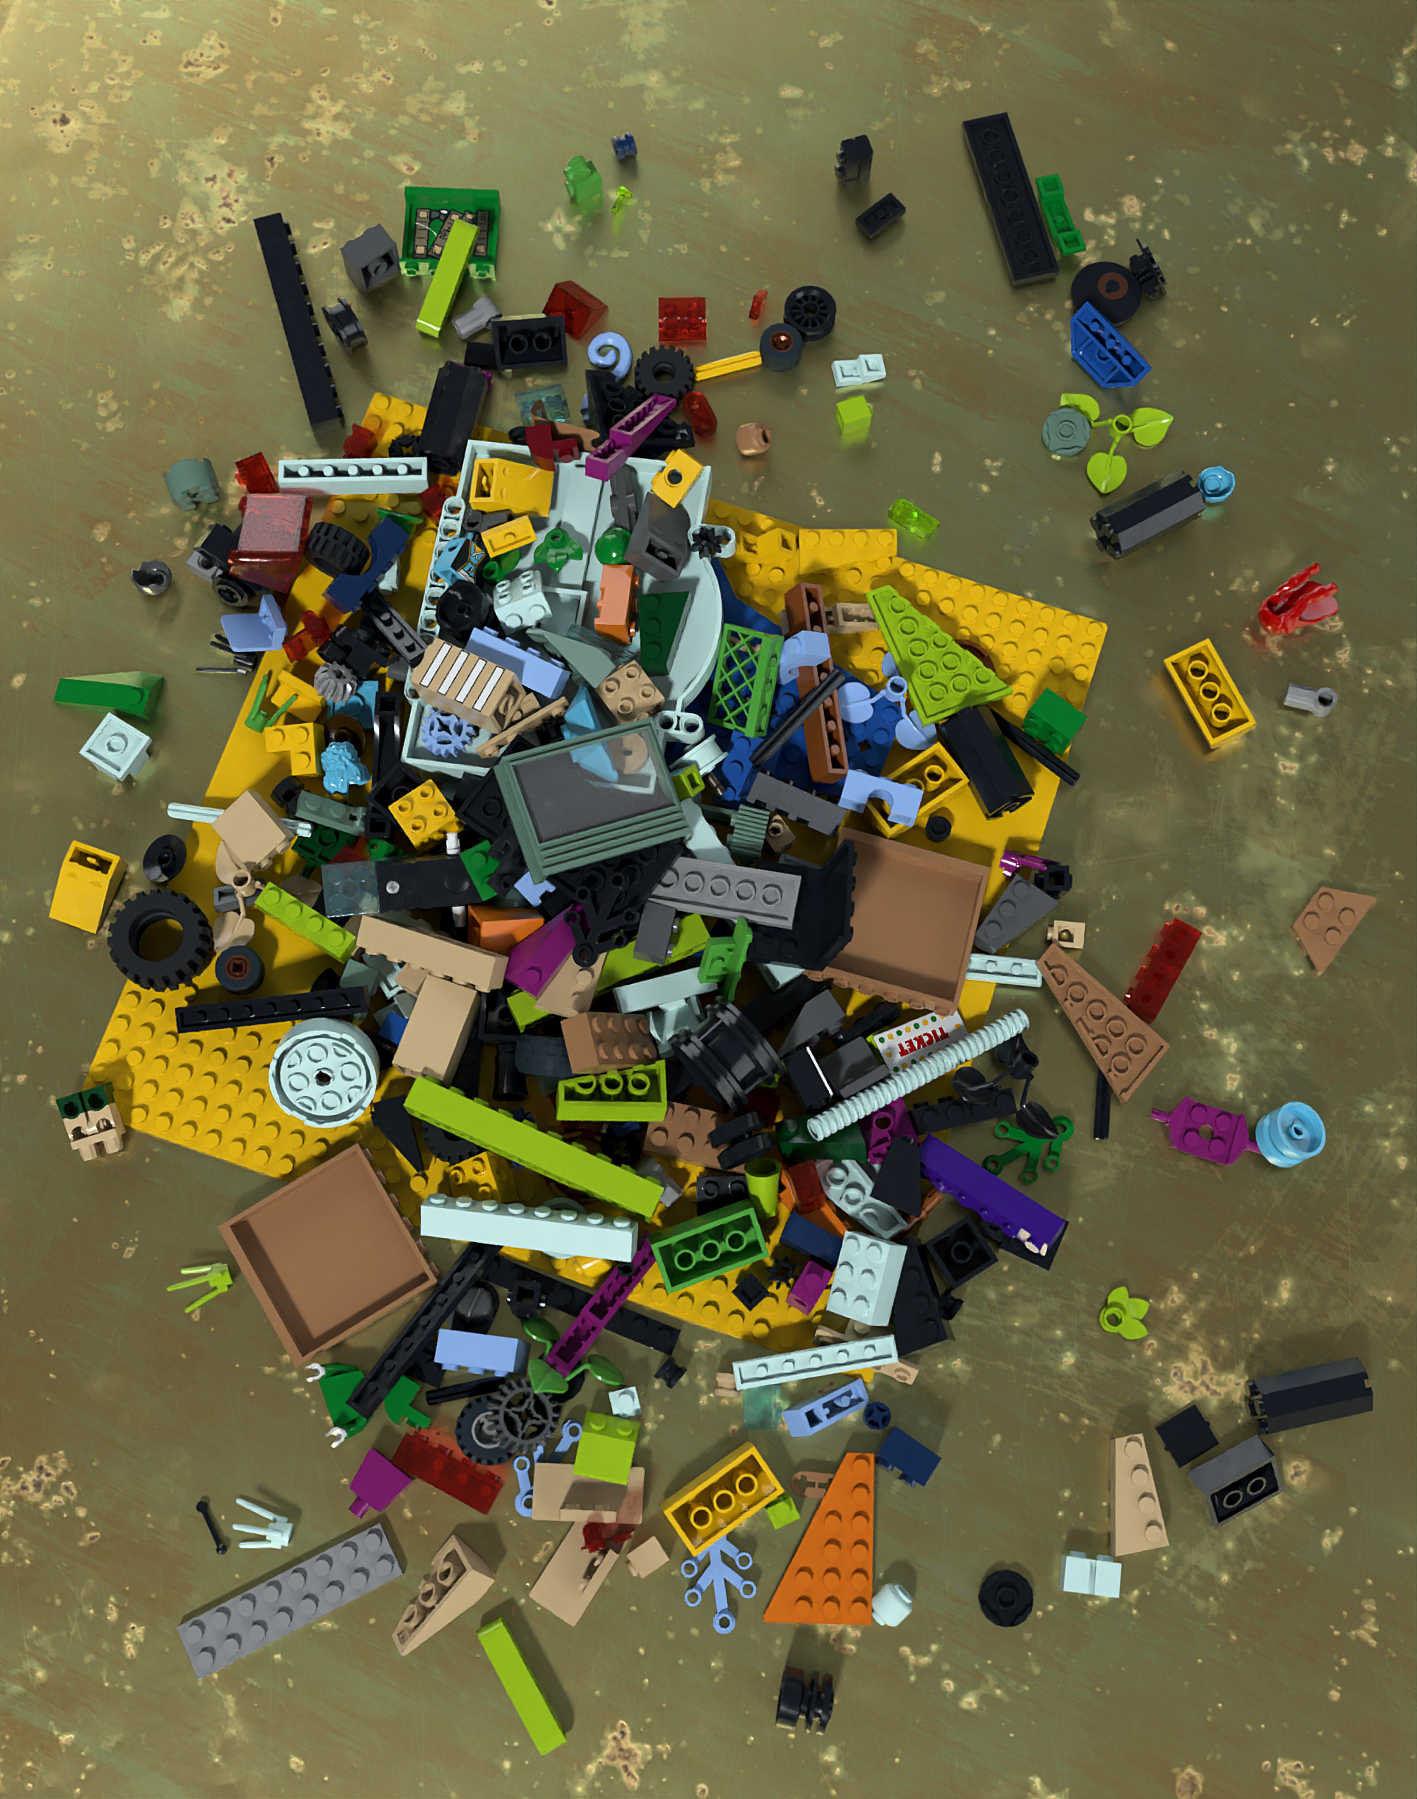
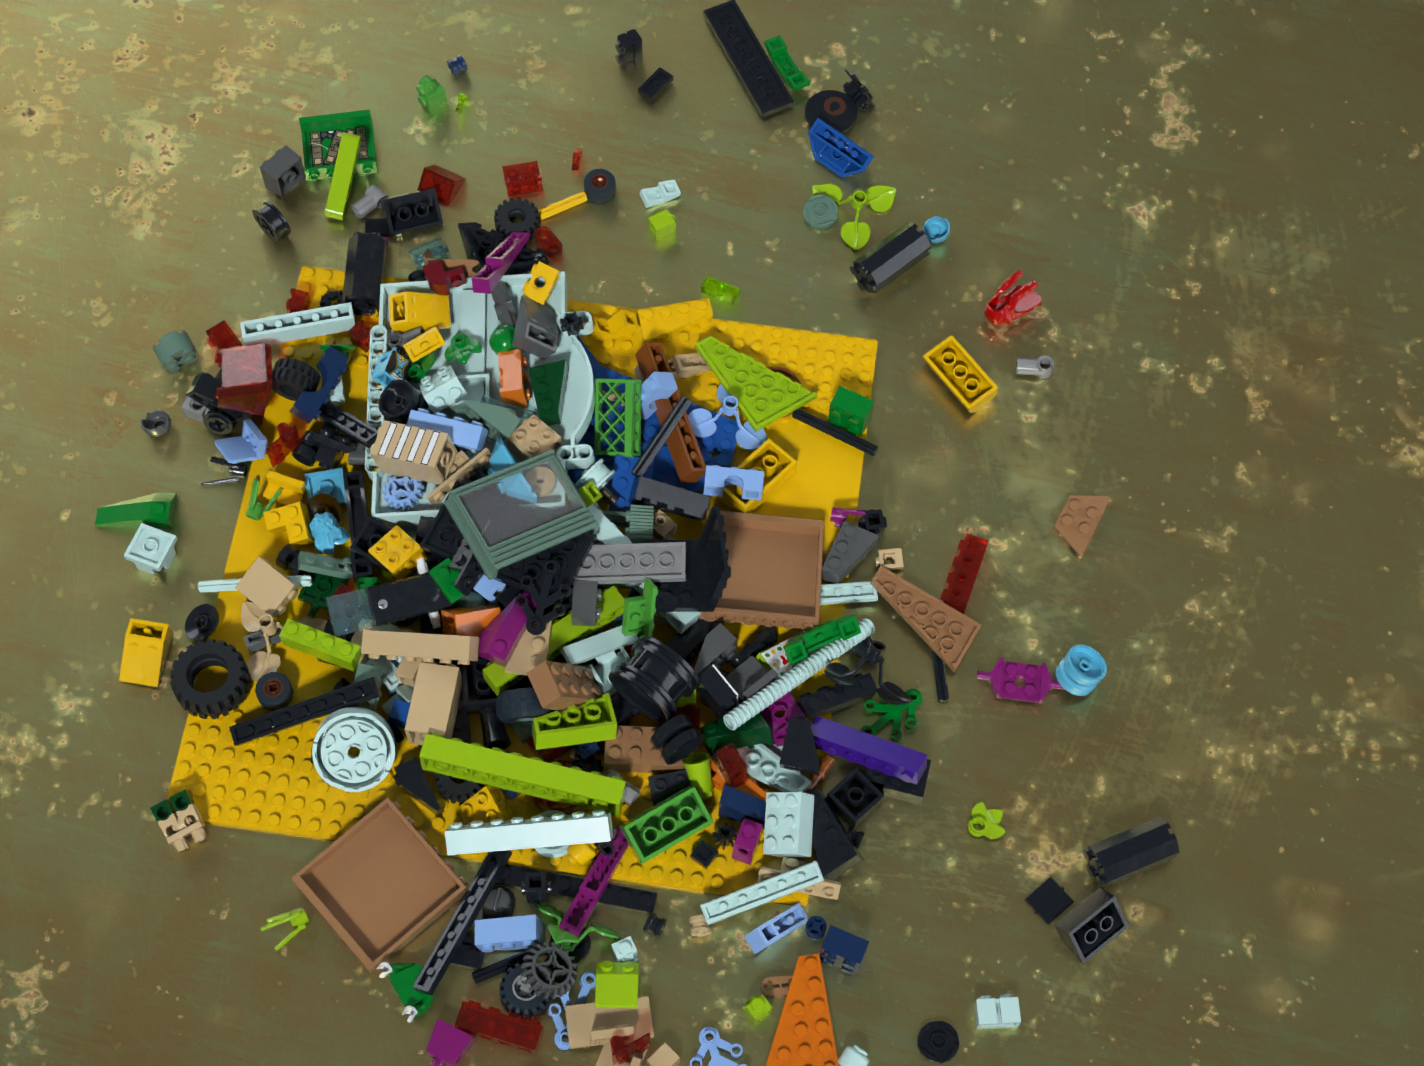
camera: 10 degrees left, 10 degrees down
black brick [253,212,344,436] -> none
light grey gear [313,661,357,704] -> none
green brick [384,1375,435,1431] -> none
light blue plant [580,332,633,424] -> none
yellow slope [659,1440,784,1557] -> none
medium nougat head [735,422,772,456] -> none
clear light blue bracket [742,1383,782,1430] -> none
black wheel [783,286,836,342] -> none
black tile [925,816,951,843] -> none
black brick [939,705,1035,821] -> none
tan wedge [1109,1433,1169,1557] -> none
none -> green slope [783,615,861,665]

